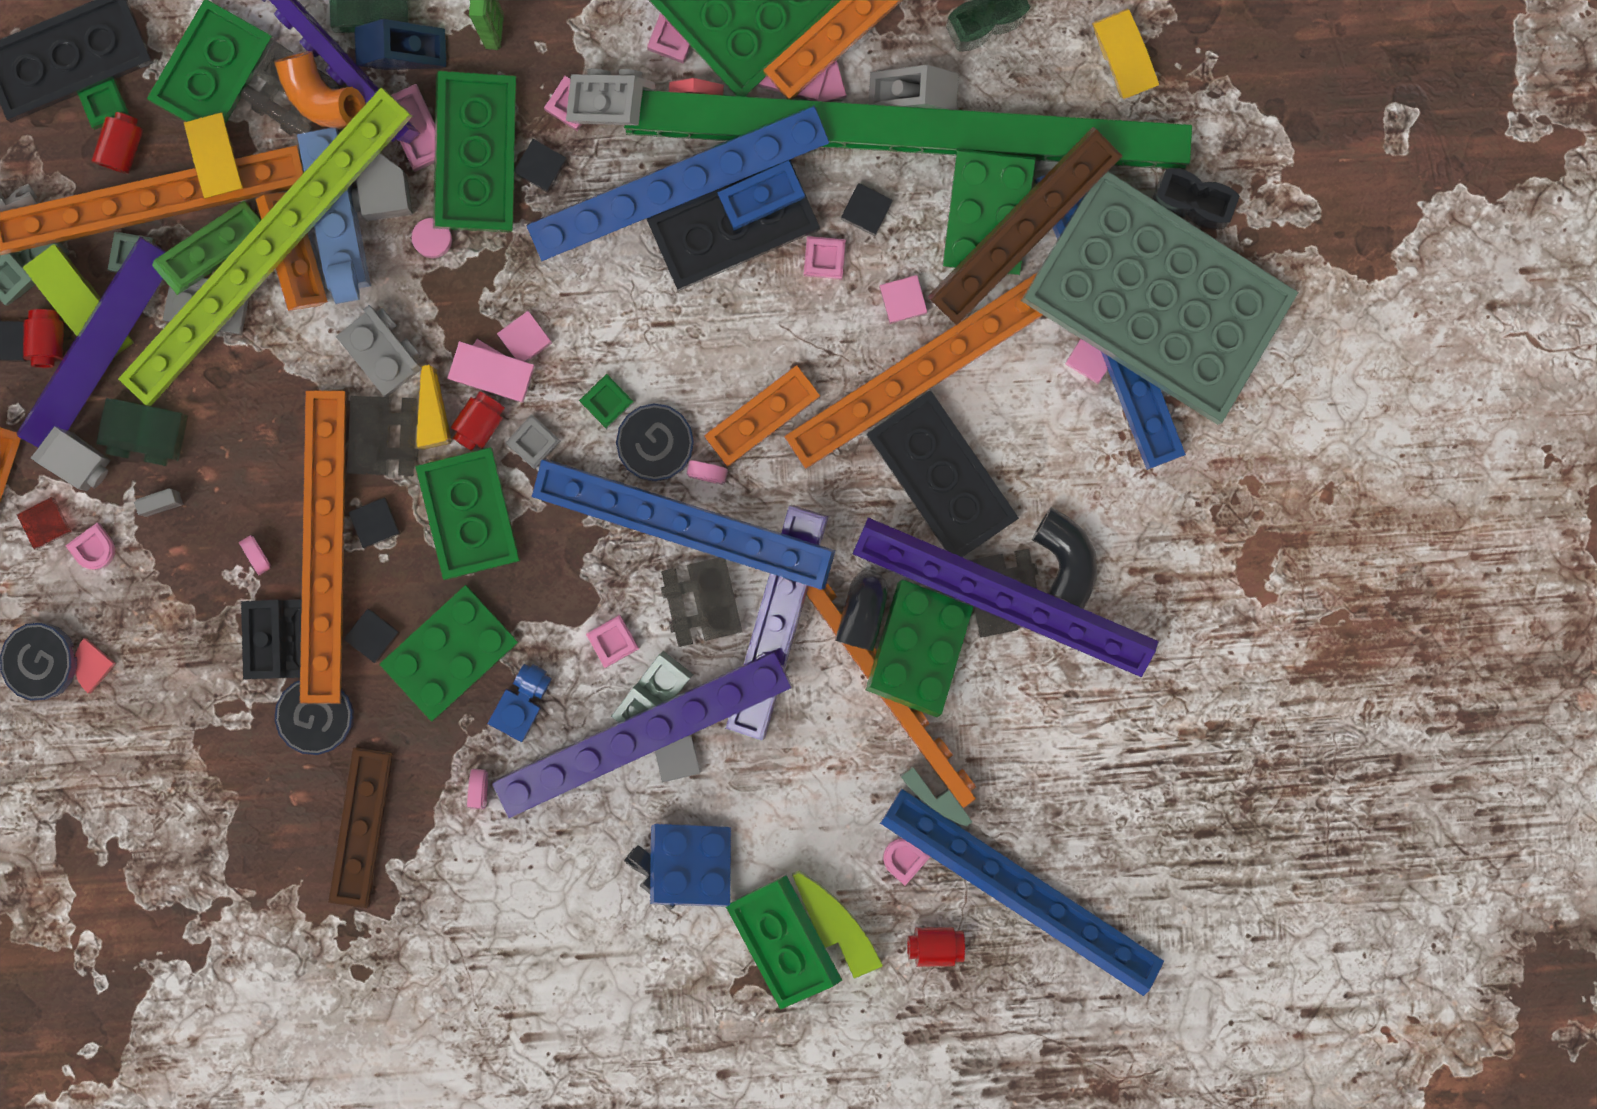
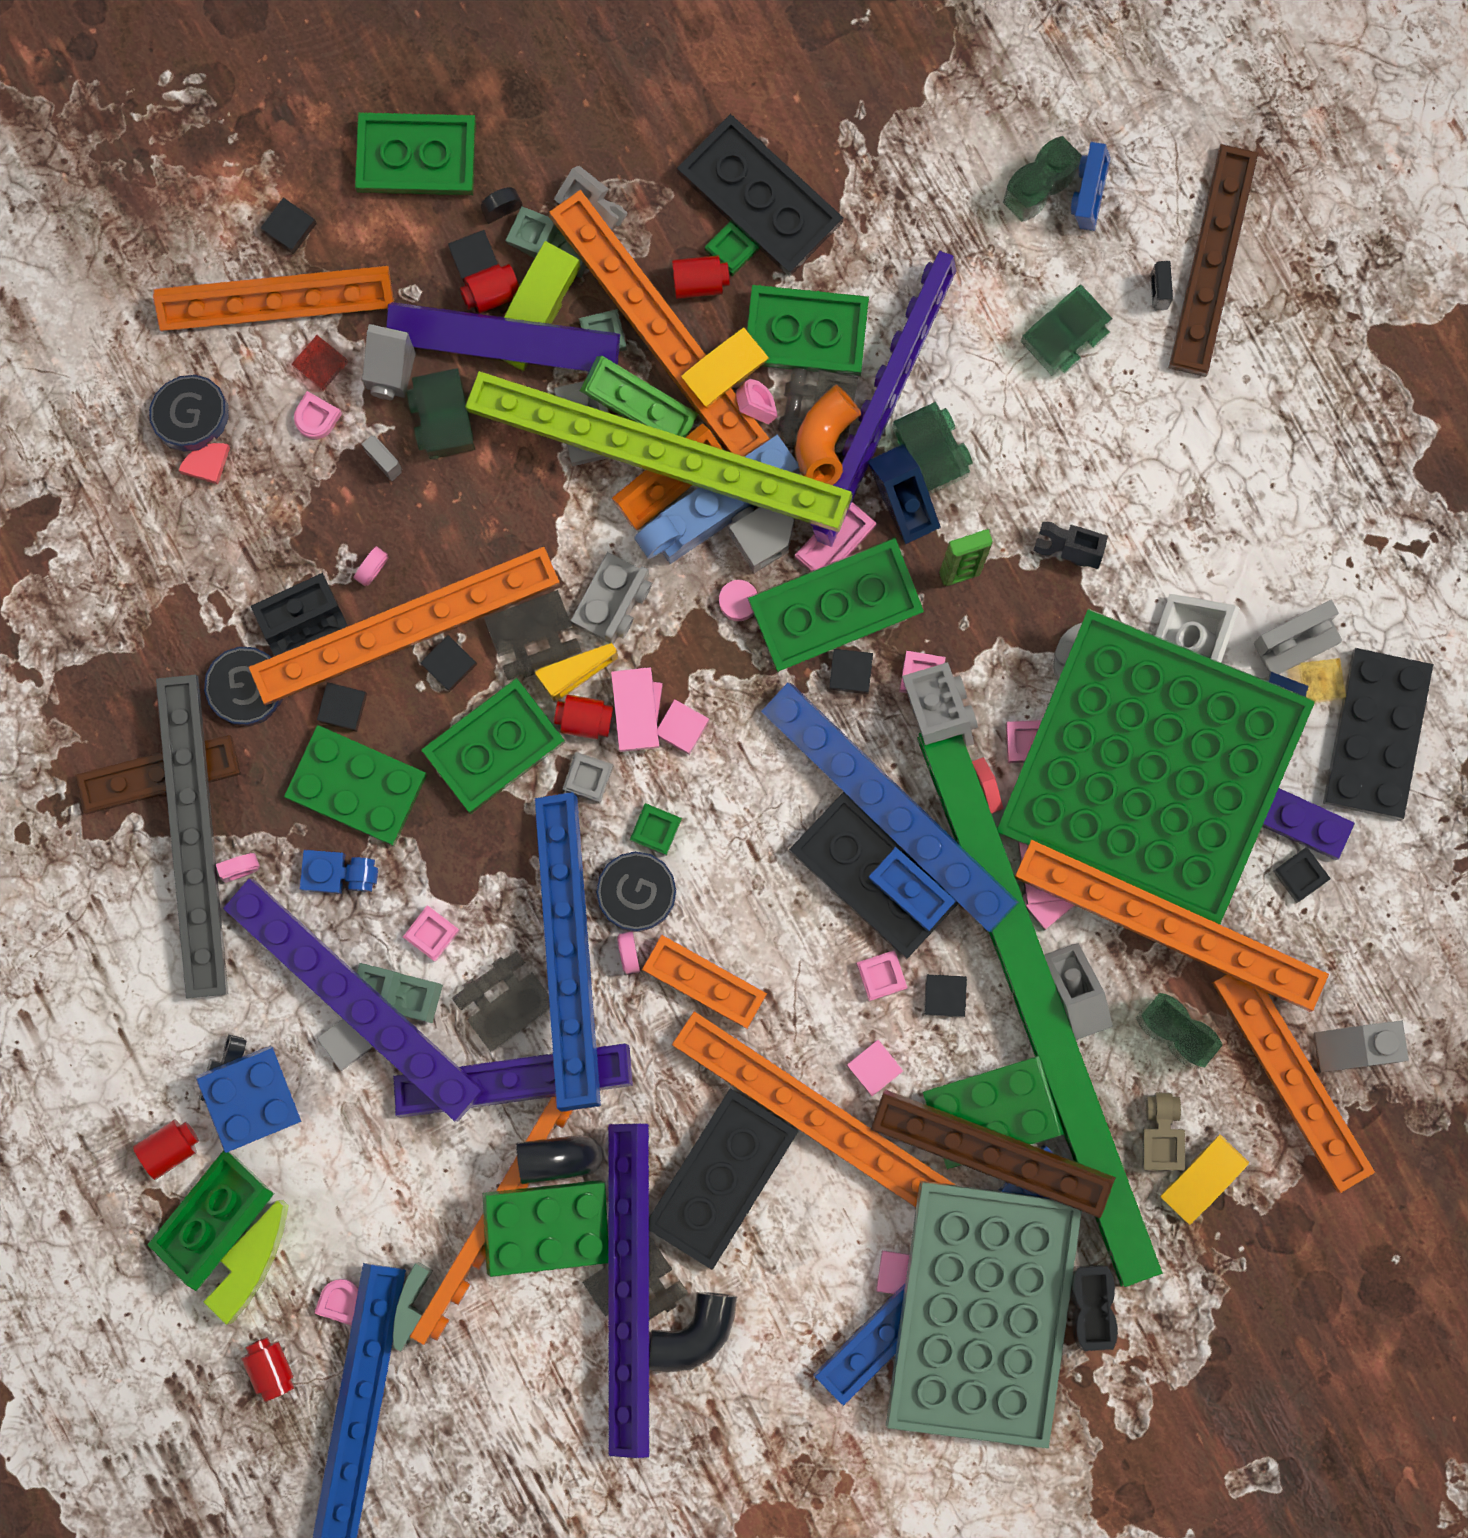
camera: 70 degrees right, 5 degrees down
none -> red brick [133,1119,199,1180]
none -> dark grey plate [156,675,229,999]
none -> bright pink tile [736,379,778,425]
none -> dark tan plate [1143,1092,1185,1170]

